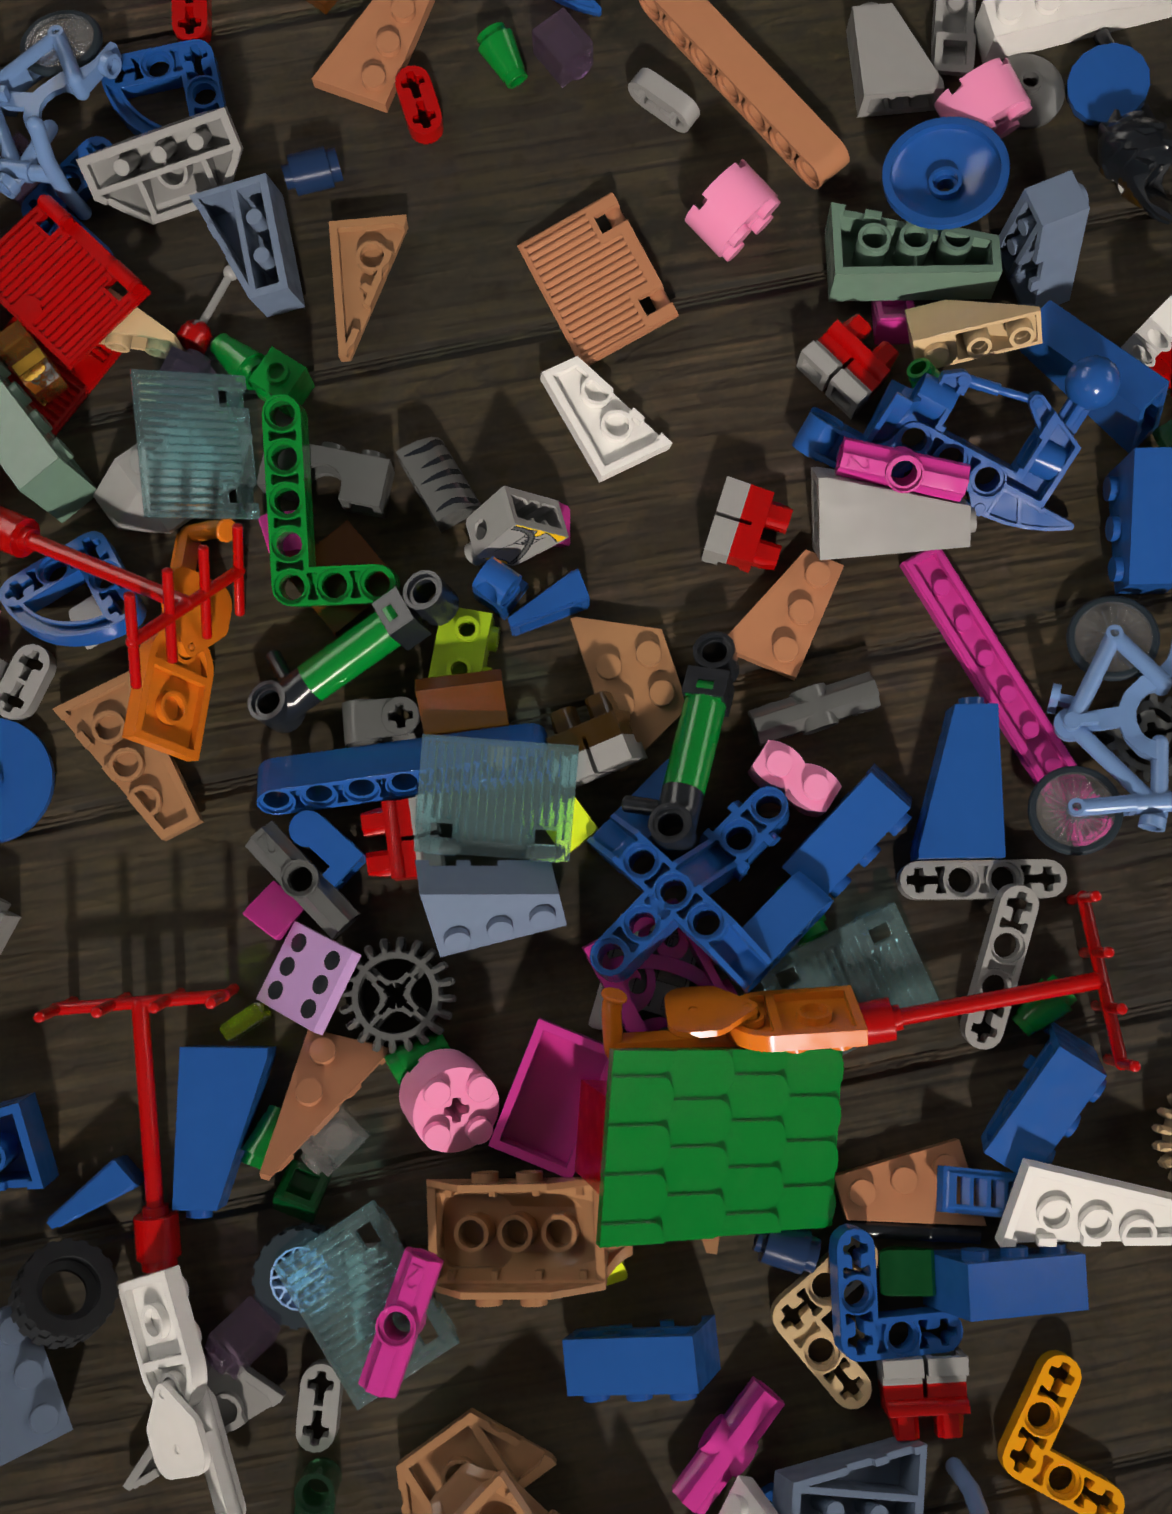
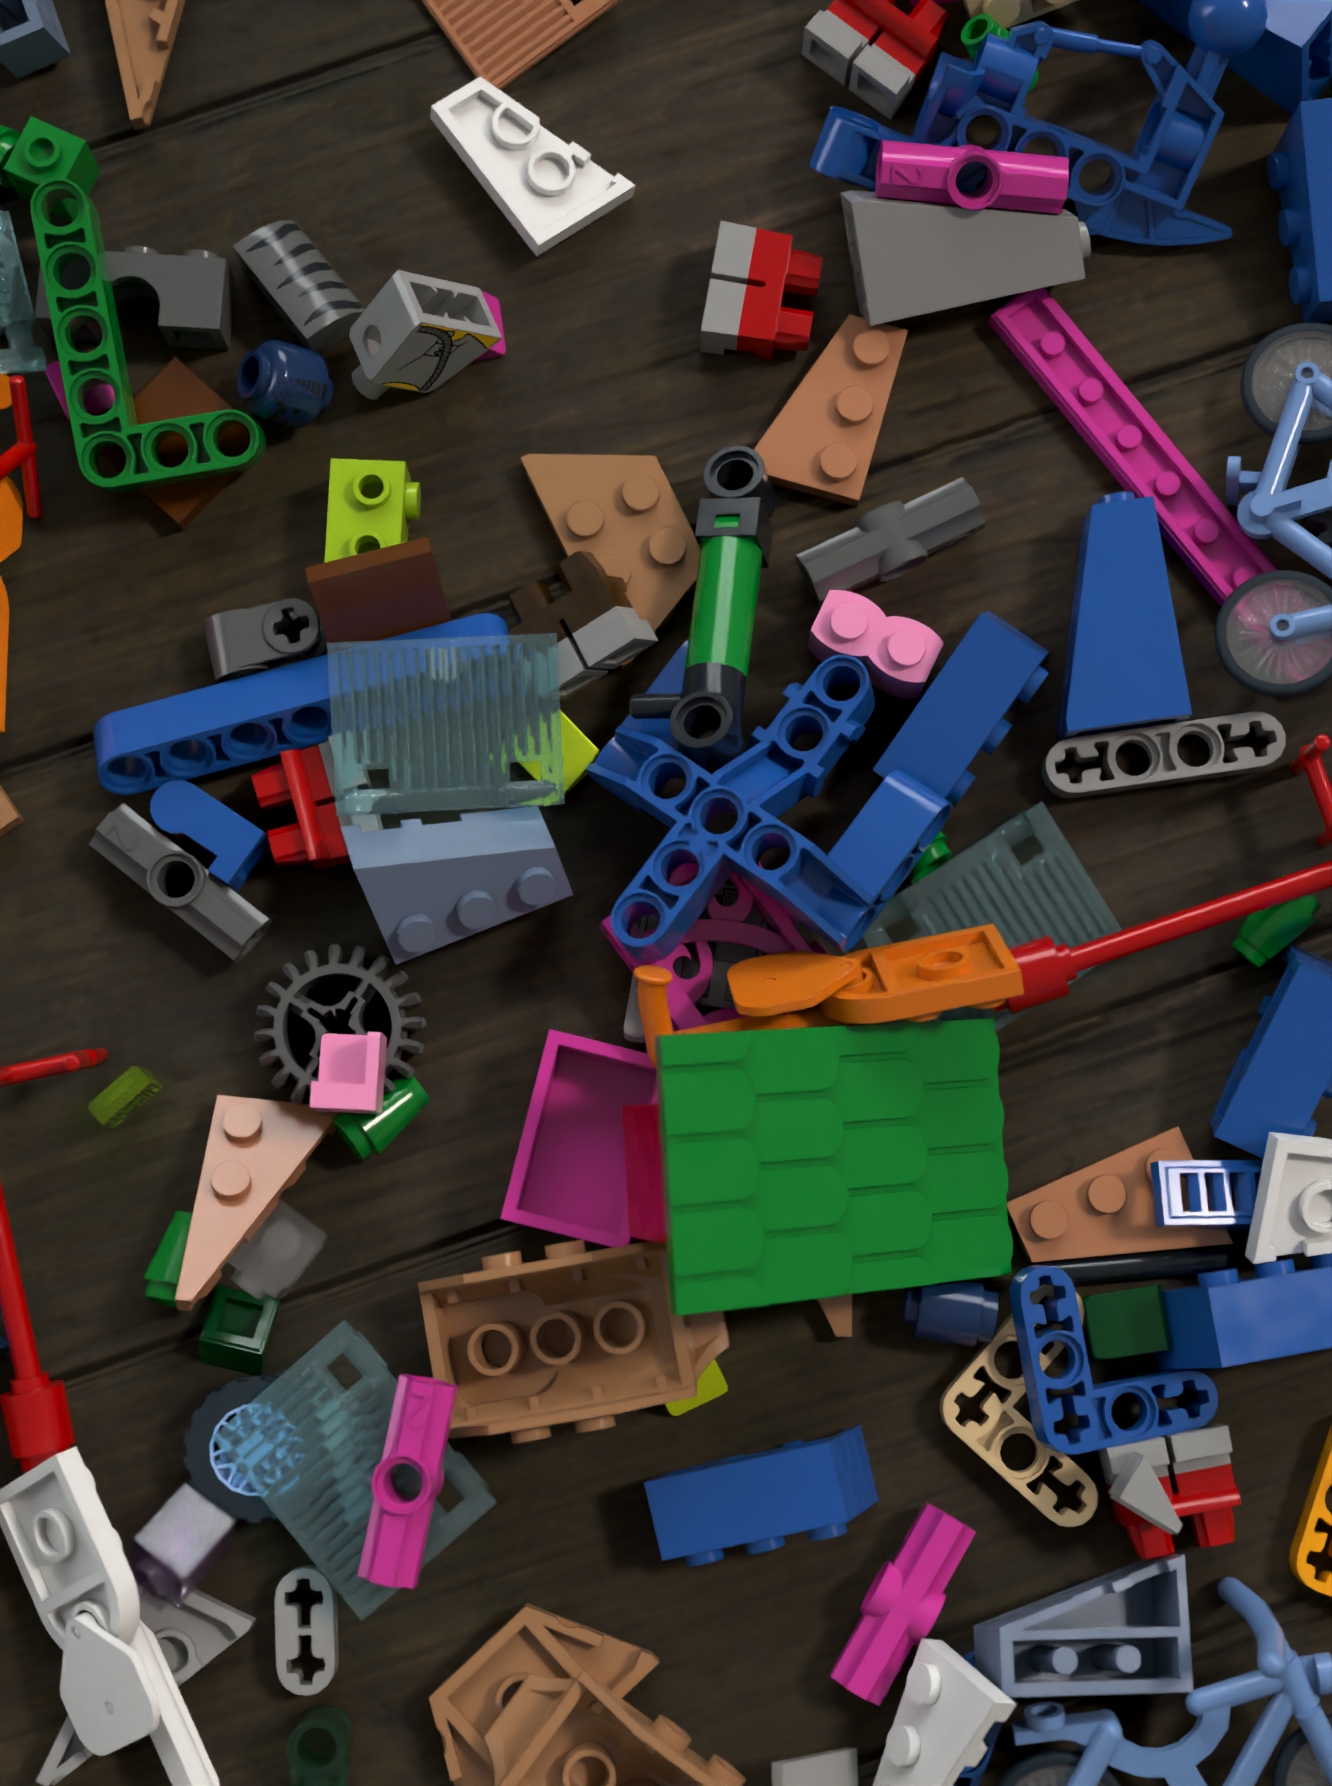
camera: 10 degrees left, 0 degrees up
blue slope [172,1045,276,1219] -> none
dark pink slope [242,880,305,940] -> none
black piece [247,570,459,733] -> none
lavender tile [256,921,361,1035] -> none
bright pink brick [399,1049,499,1153] -> none
blue leg [472,556,529,620] -> none
blue slope [507,568,590,636] -> none
light grey beam [960,883,1039,1050] -> none
none -> dark blue head [237,340,333,428]
none -> bright pink panel [310,1032,387,1114]
none -> light grey slope [1108,1451,1183,1535]

